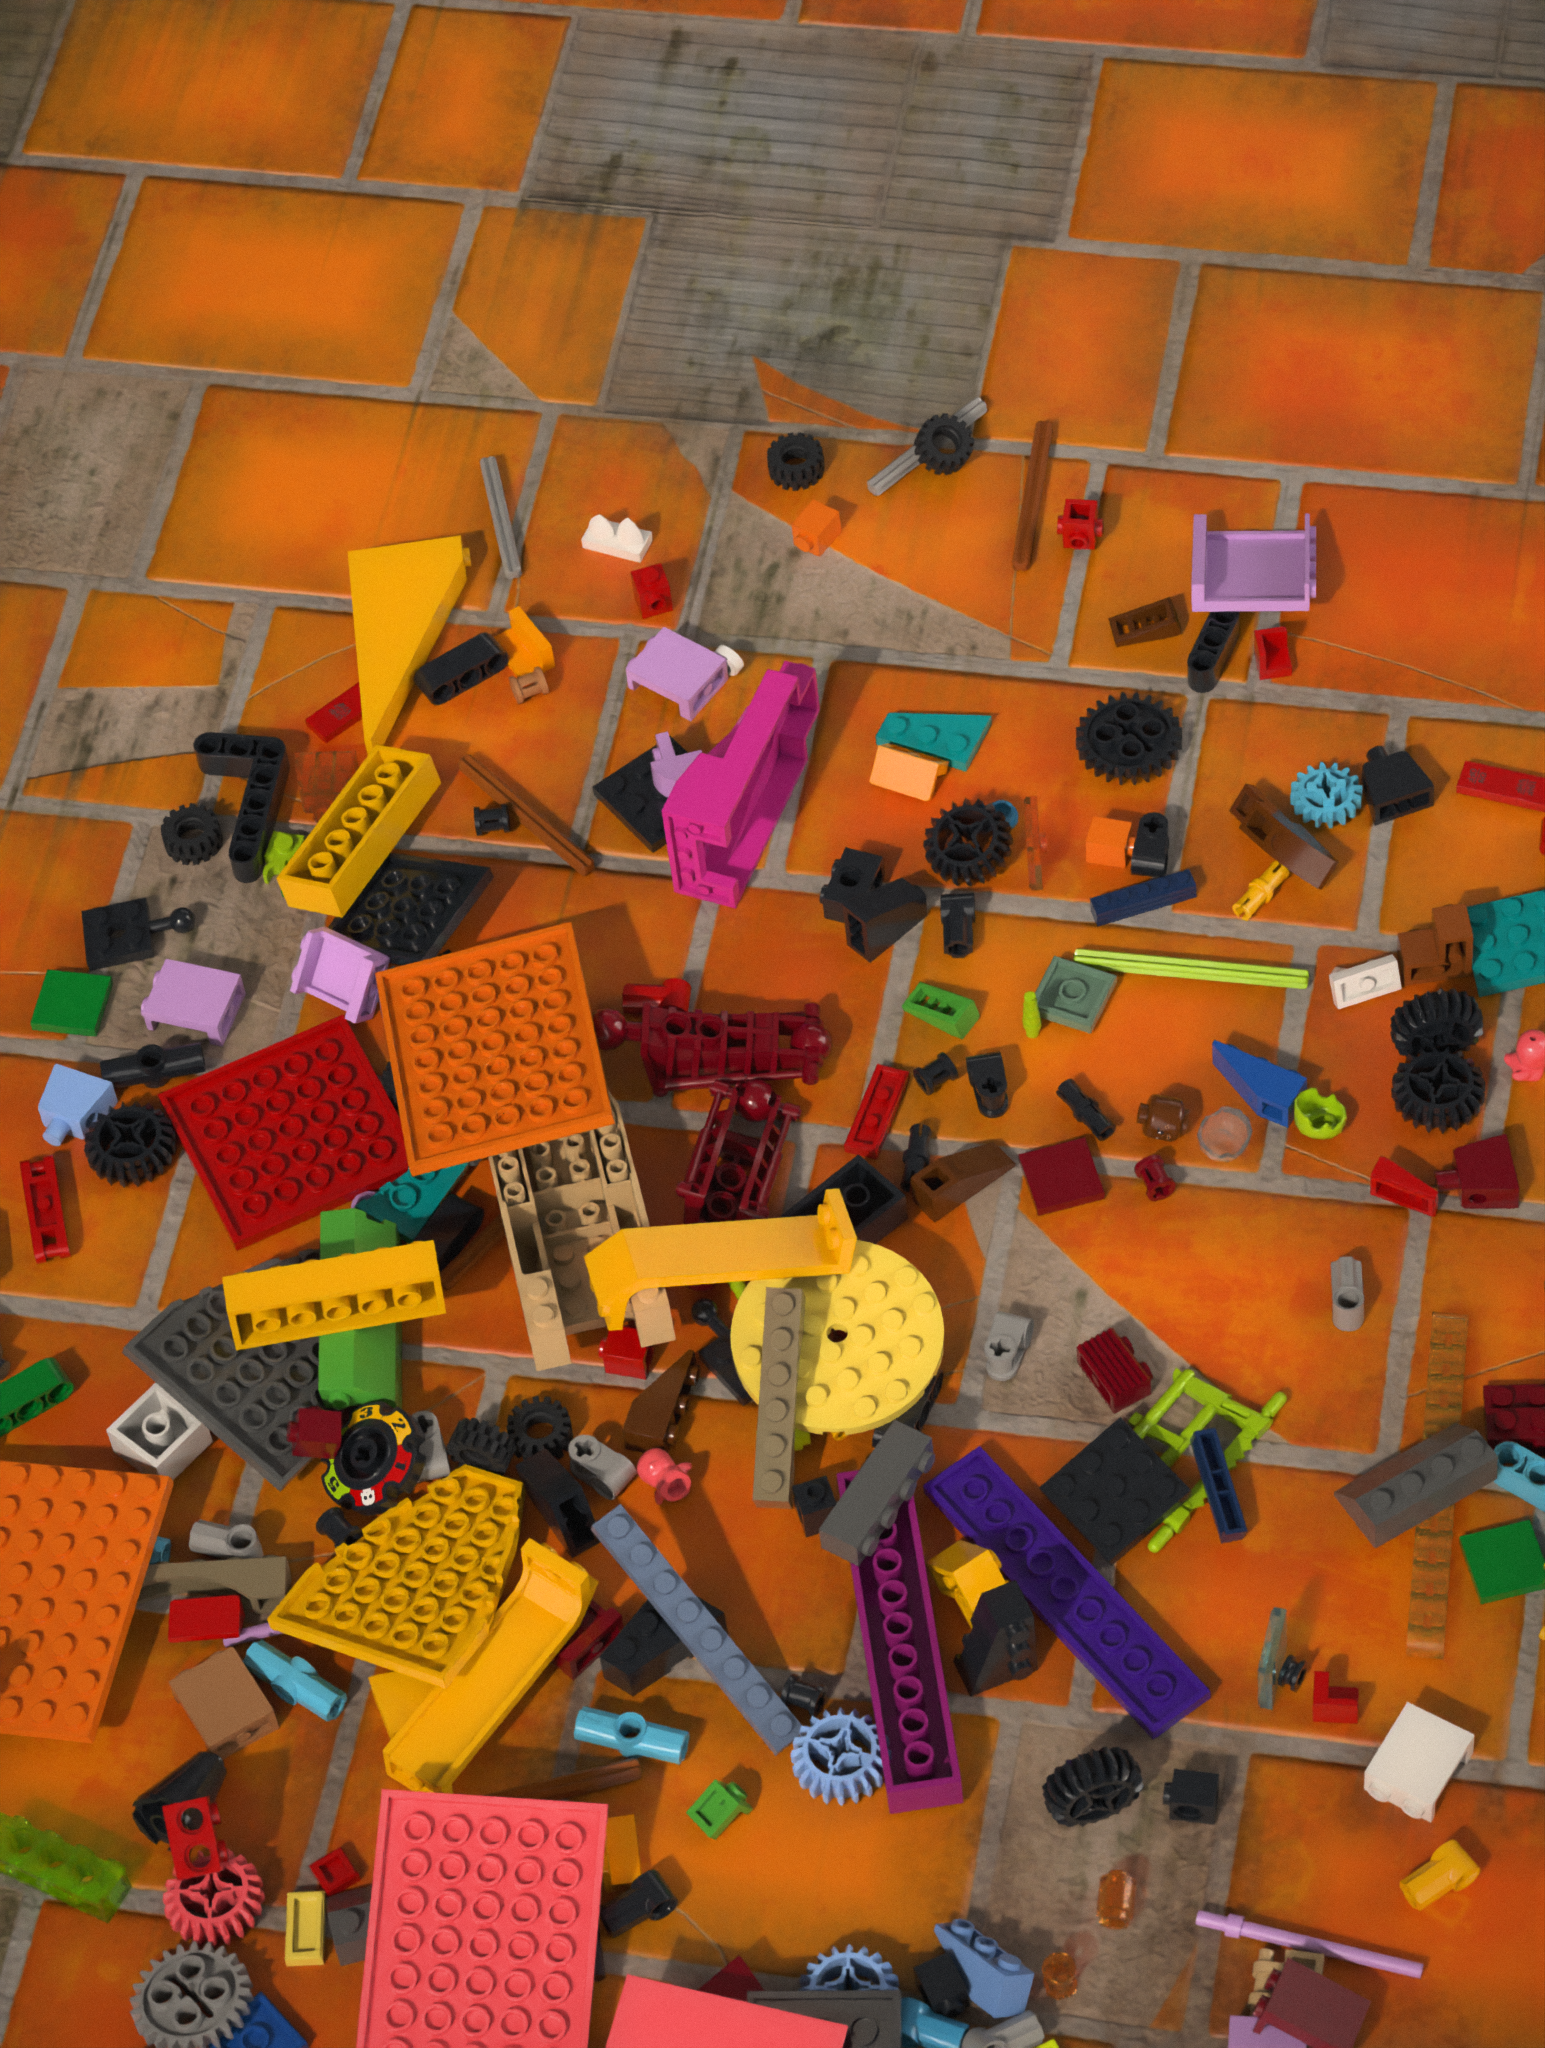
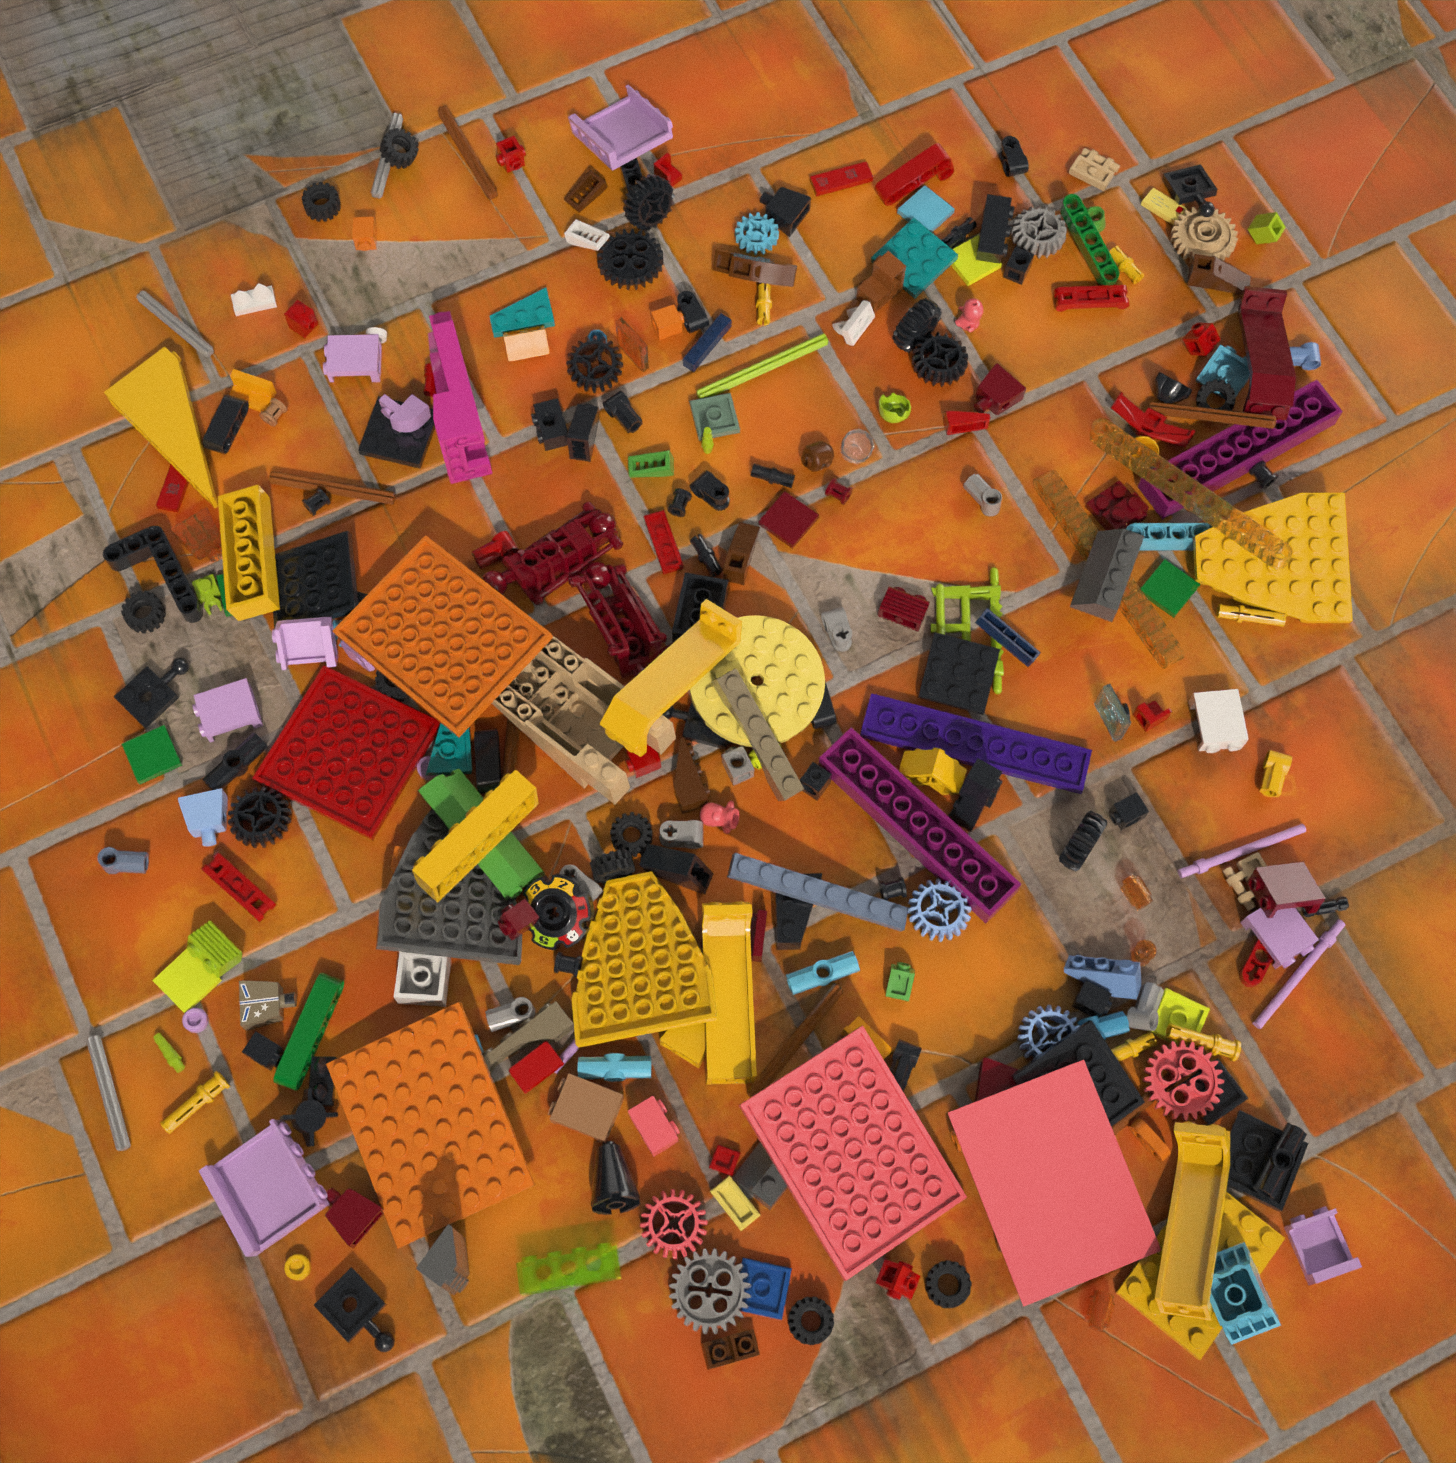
camera: 45 degrees left, 15 degrees up
red brick [162,1796,229,1881] -> none
dark grey brick [819,1419,935,1566] -> none
blue slope [1212,1040,1307,1128] -> none
none -> white slope [564,219,610,251]
none -> black gear [623,174,675,230]
none -> coral brick [628,1096,680,1157]
none -> light grey brick [722,746,754,786]

